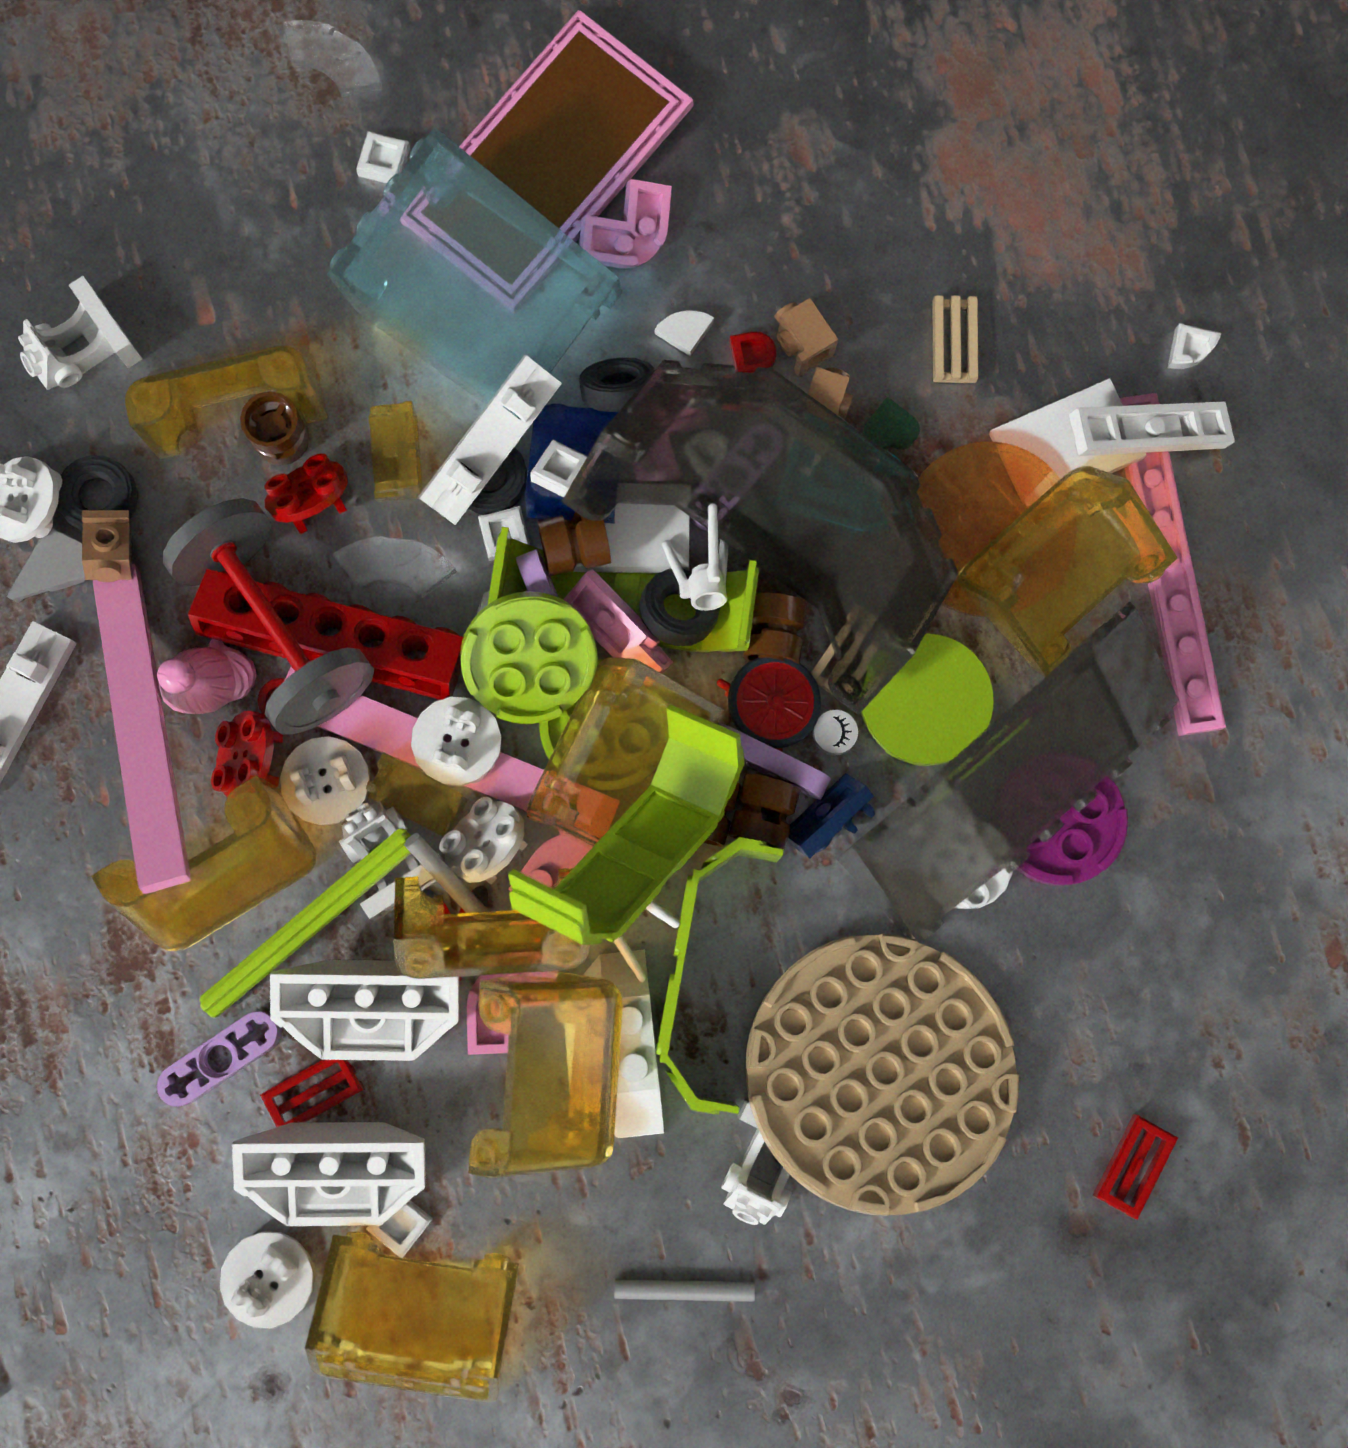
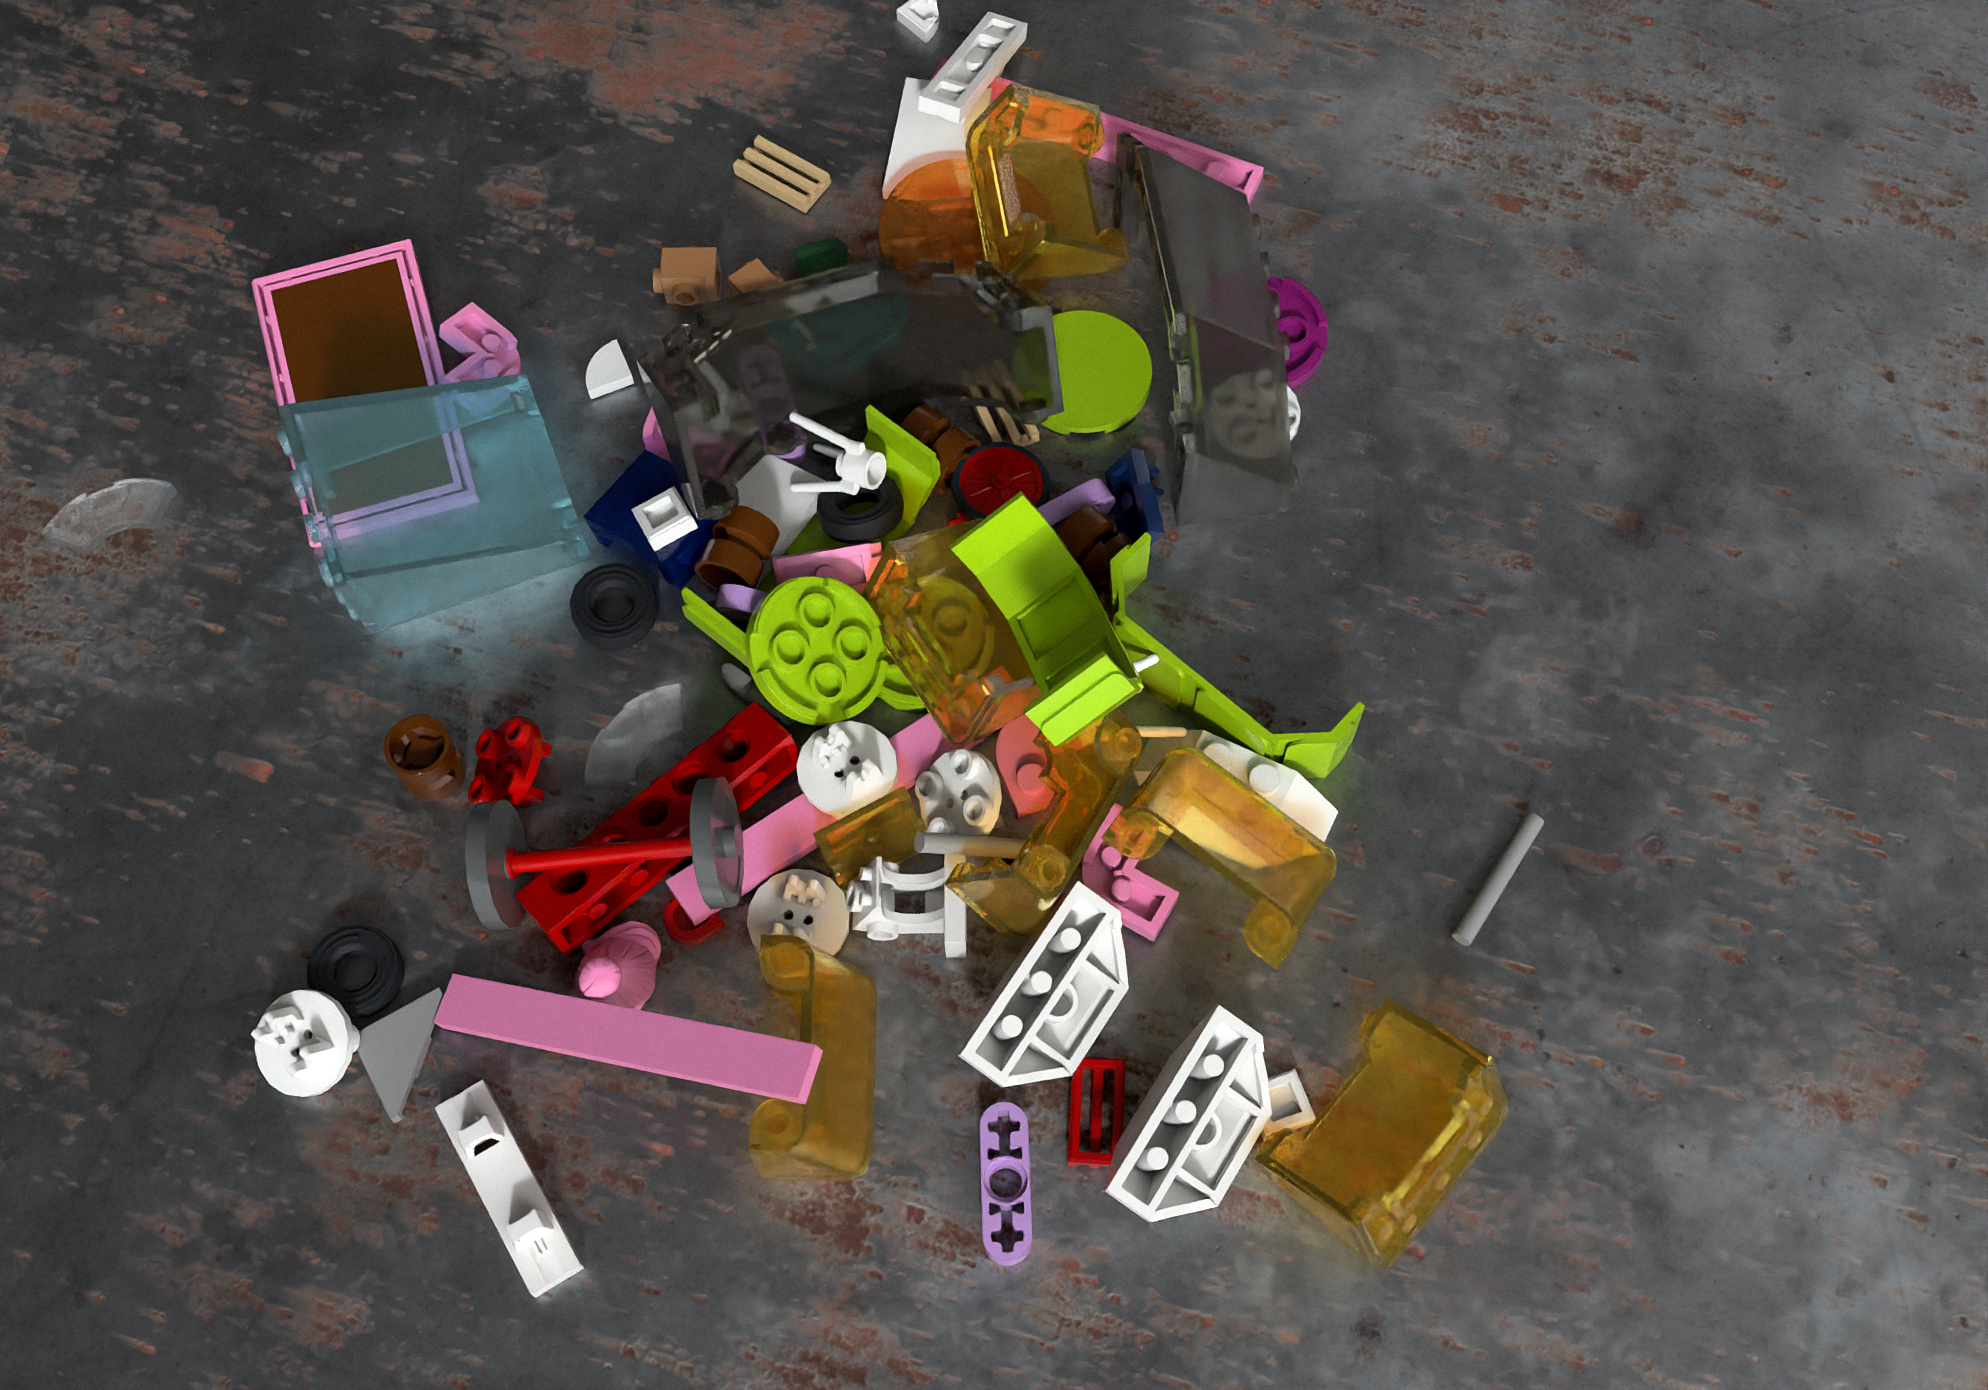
camera: 50 degrees left, 15 degrees down
white tile [18,276,142,390] -> none
medium nougat brick [82,510,132,582] -> none
clear yellow windscreen [125,337,329,459] -> none
lime axle [200,828,411,1018] -> none
red plate [211,711,283,800] -> none
white plate [220,1230,316,1328] -> none
white tile [356,131,411,186] -> none
clear yellow hinge [368,401,423,502] -> none
white hinge [418,355,562,525] -> none
white tile [478,506,530,561] -> none
black tyre [579,357,658,412] -> none
white tile [721,1100,792,1225] -> none
red tile [729,331,777,381] -> none
tan tile [745,933,1019,1216] -> none
white tile [812,710,858,756] -> none
red tile [1092,1114,1178,1220] -> none

